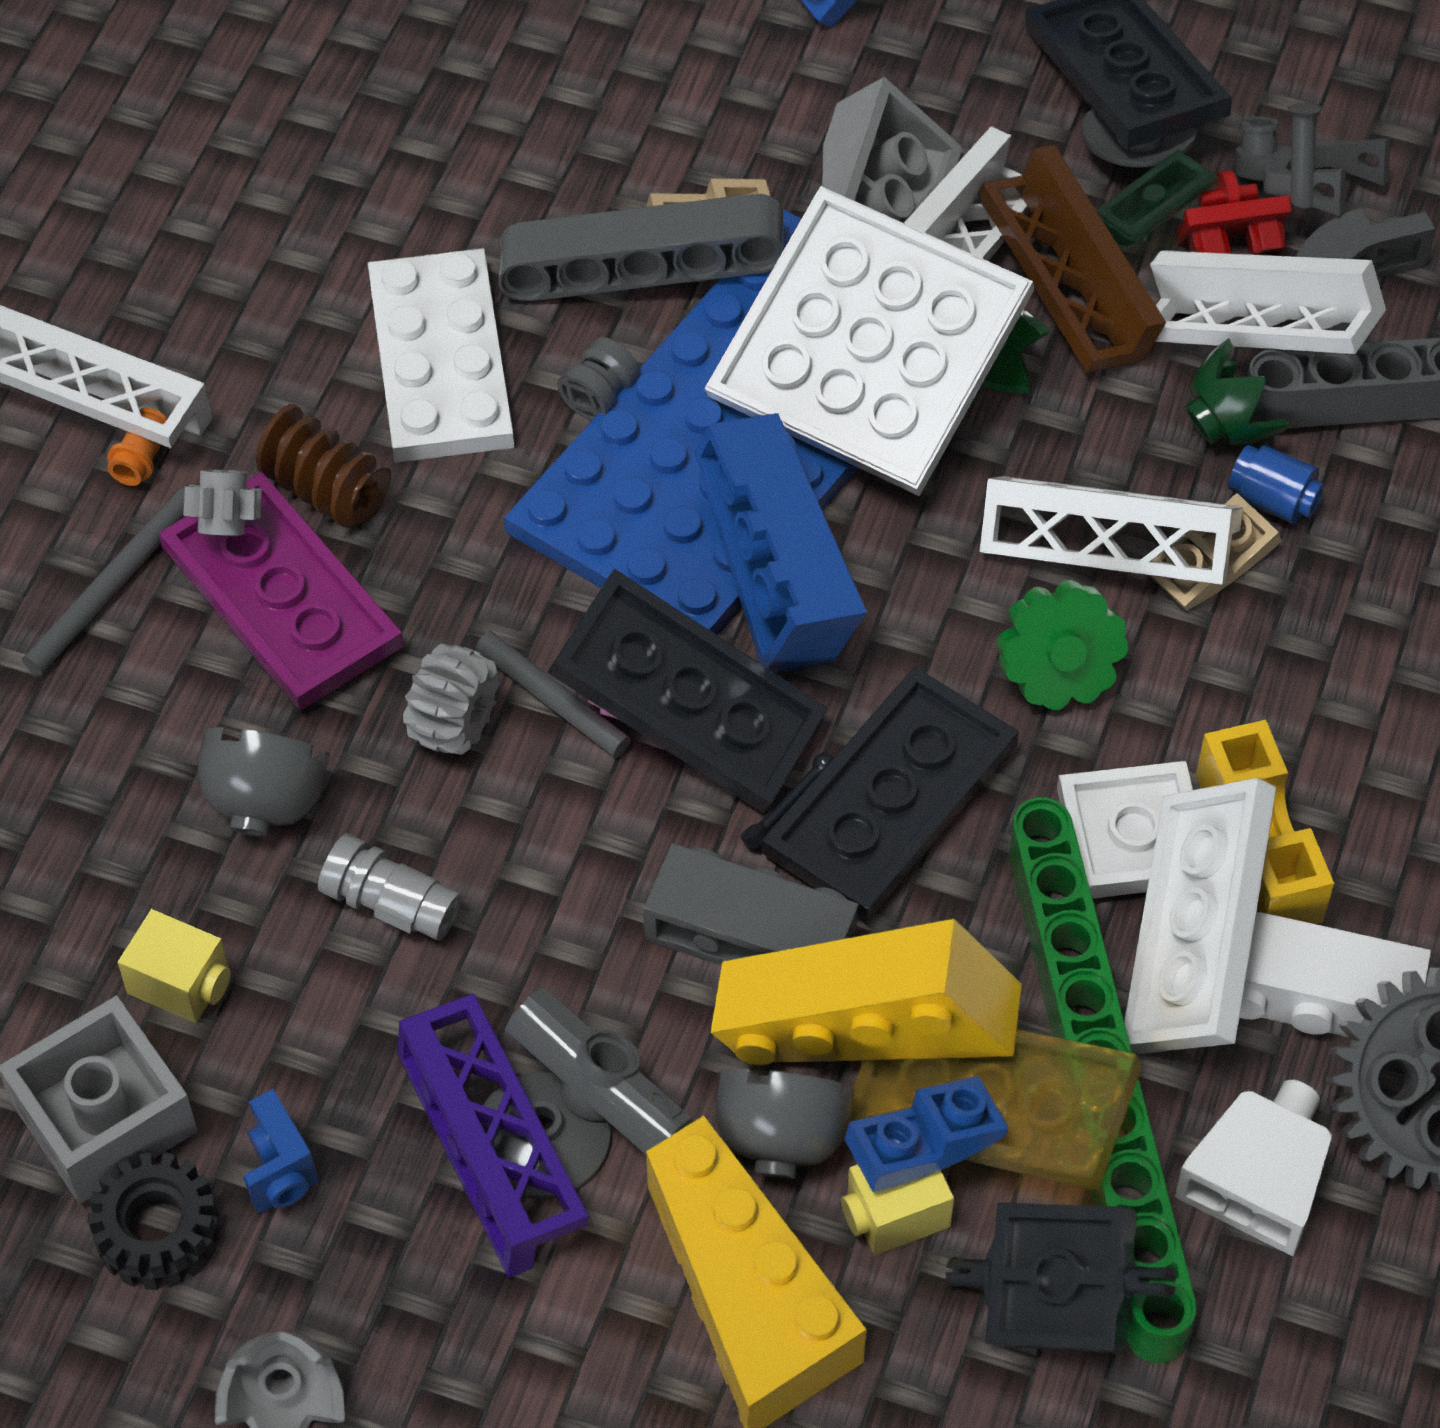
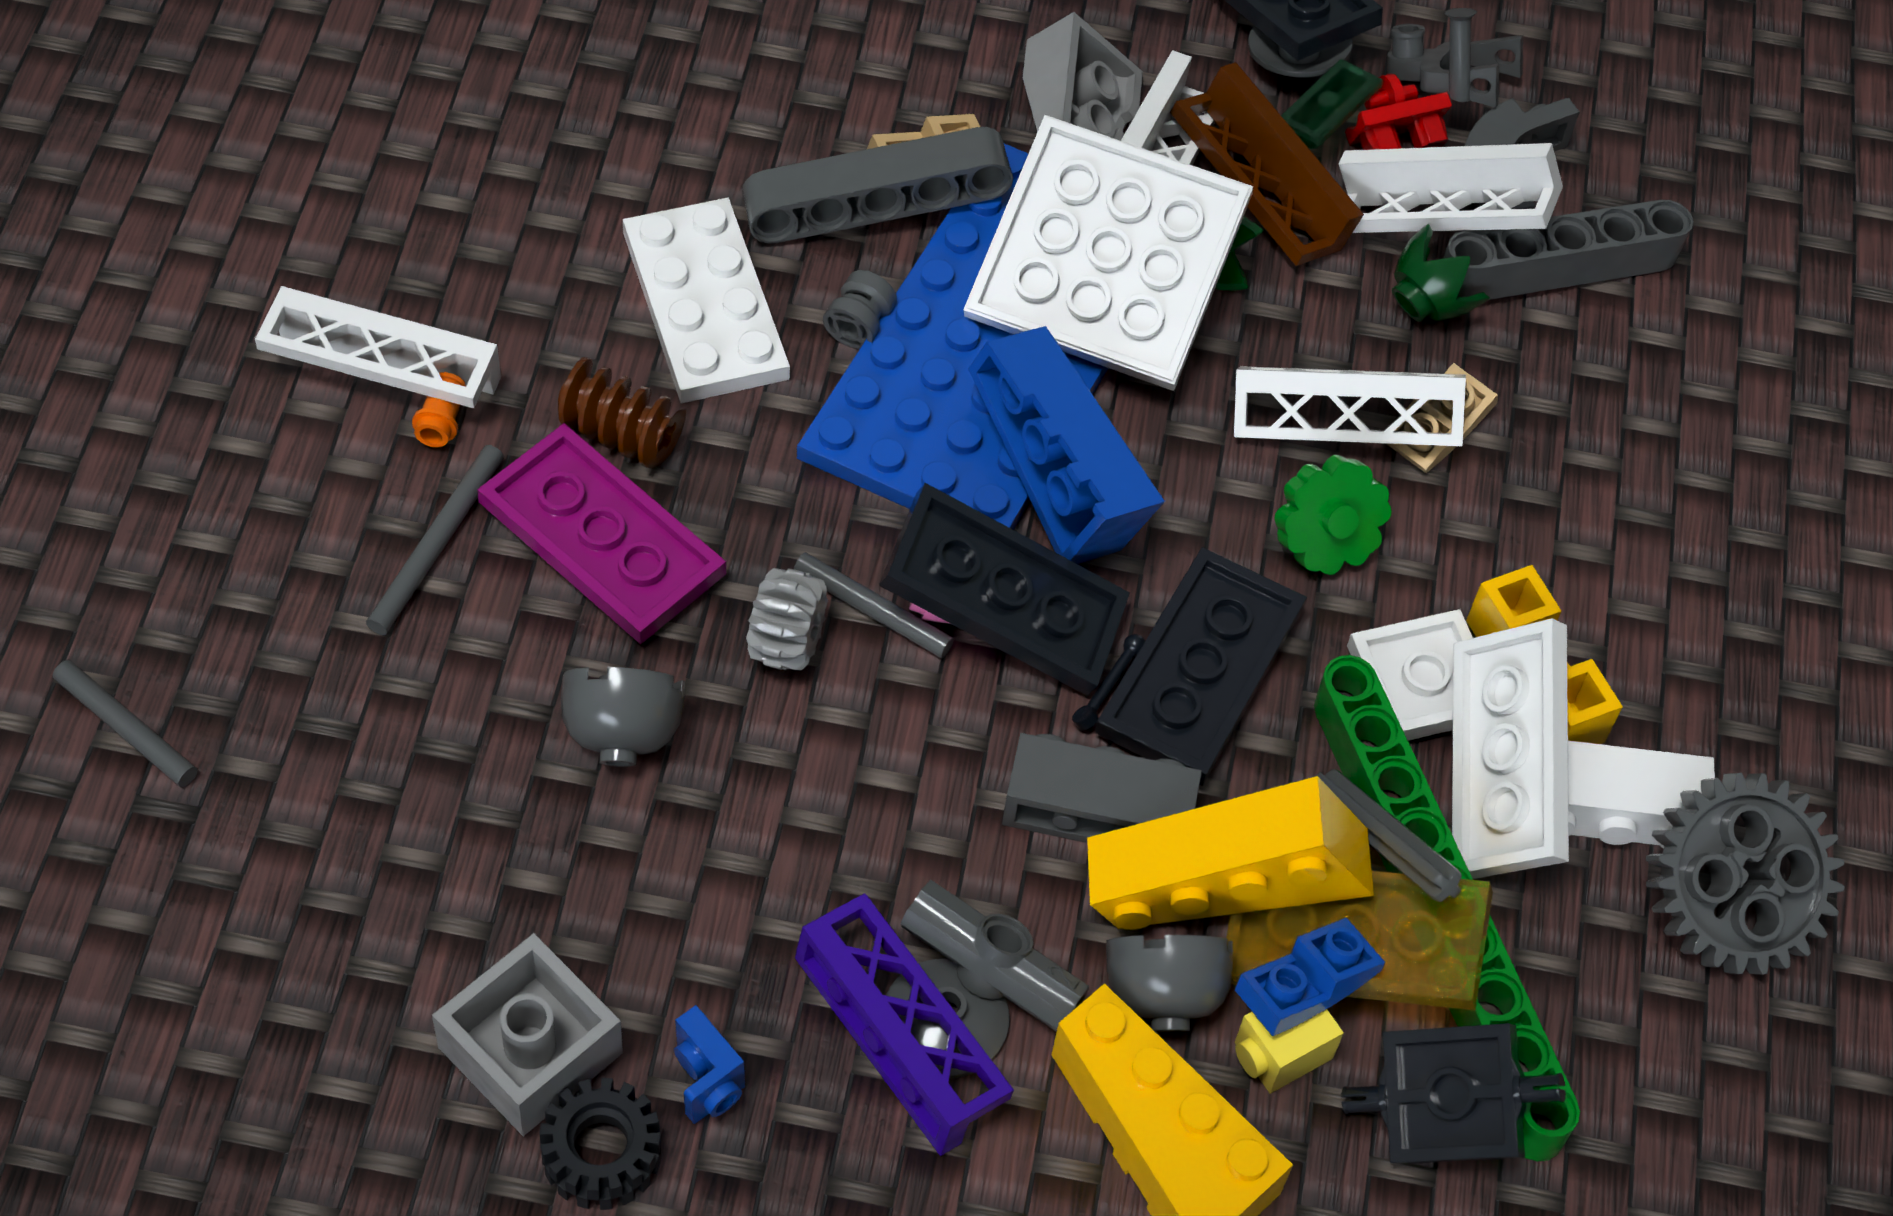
camera: 15 degrees left, 0 degrees up
light yellow brick [118,909,231,1024] -> none
light grey gear [183,469,262,535] -> none
light grey axle [318,833,462,941] -> none
white torso [1175,1080,1332,1256] -> none
blue brick [1228,445,1325,524] -> none
none -> dark grey axle [1316,769,1462,902]

